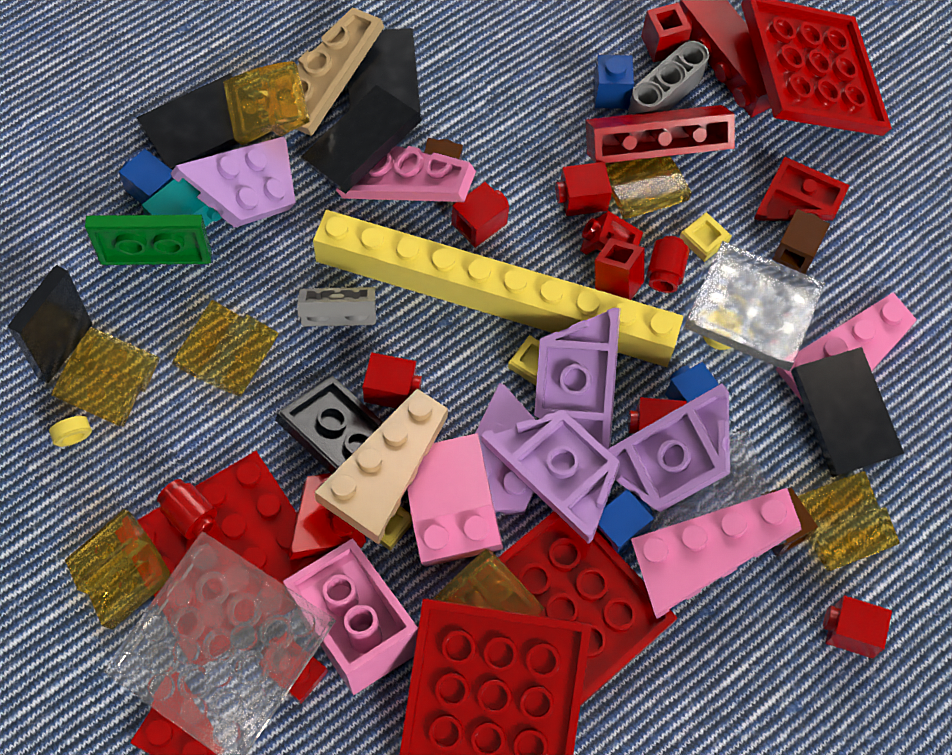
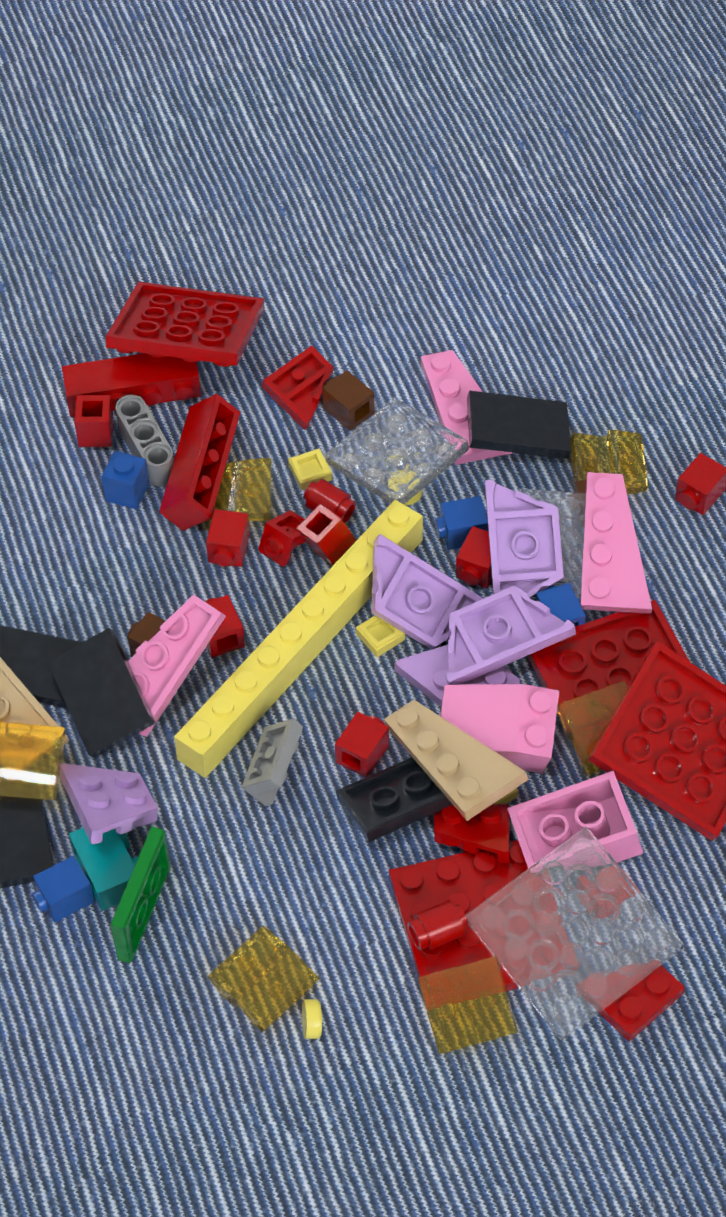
camera: 65 degrees left, 10 degrees down
black tile [8,265,93,384] -> none
clear yellow slope [172,300,279,397] -> none

